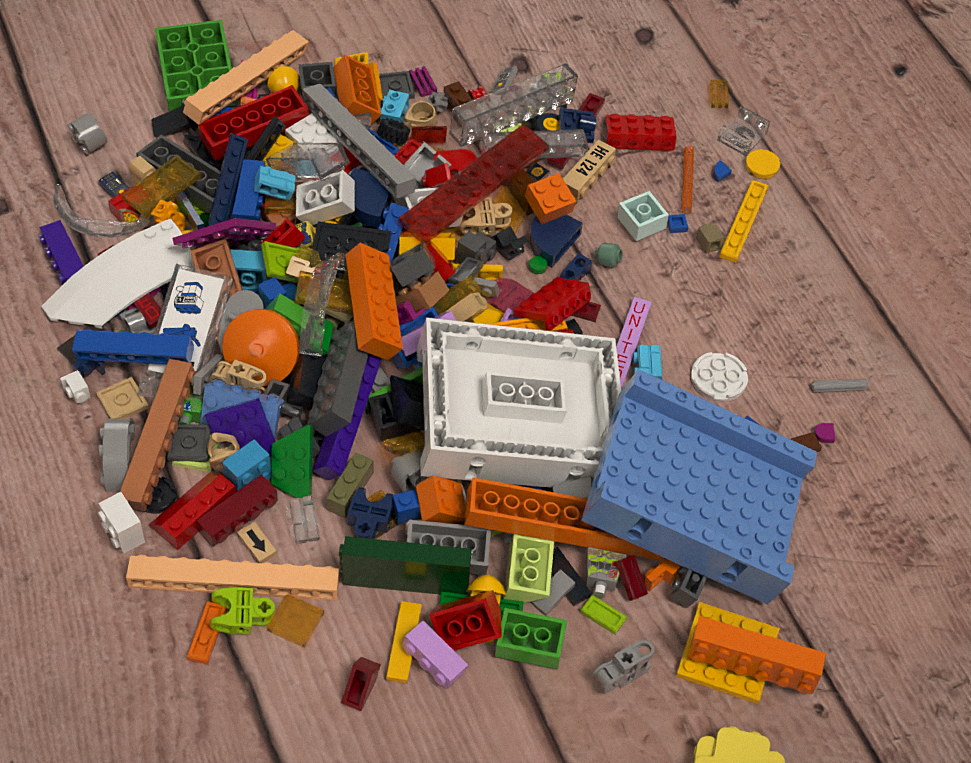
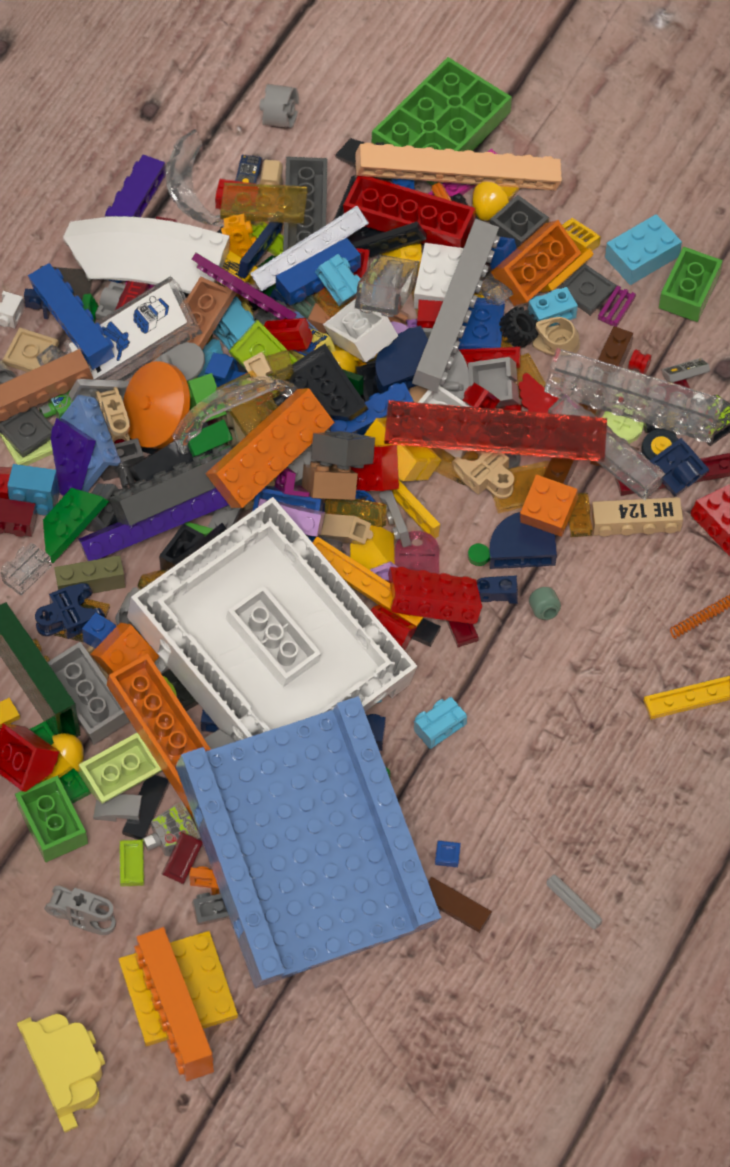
camera: 55 degrees right, 5 degrees up
tile [119,209,142,228] -> none
tan helmet [207,433,240,473] -> none
clear red slope [410,126,447,143] -> none
light grey gear [427,91,448,113] -> none
dark grey tile [449,257,483,288] -> none
dark grey brick [457,231,497,264] -> none
black brick [490,226,528,260] -> none
tile [526,163,550,182] -> none
lavender tile [616,297,652,391] -> none
light aqua brick [617,191,669,241] -> none
blue tile [667,214,688,233] -> none
white tile [691,352,748,402] -> none
dark tan brick [696,222,725,254] -> none
magenta tile [814,423,835,443] -> none
none -> medium azure brick [605,214,682,285]
none -> bright green brick [659,246,723,322]

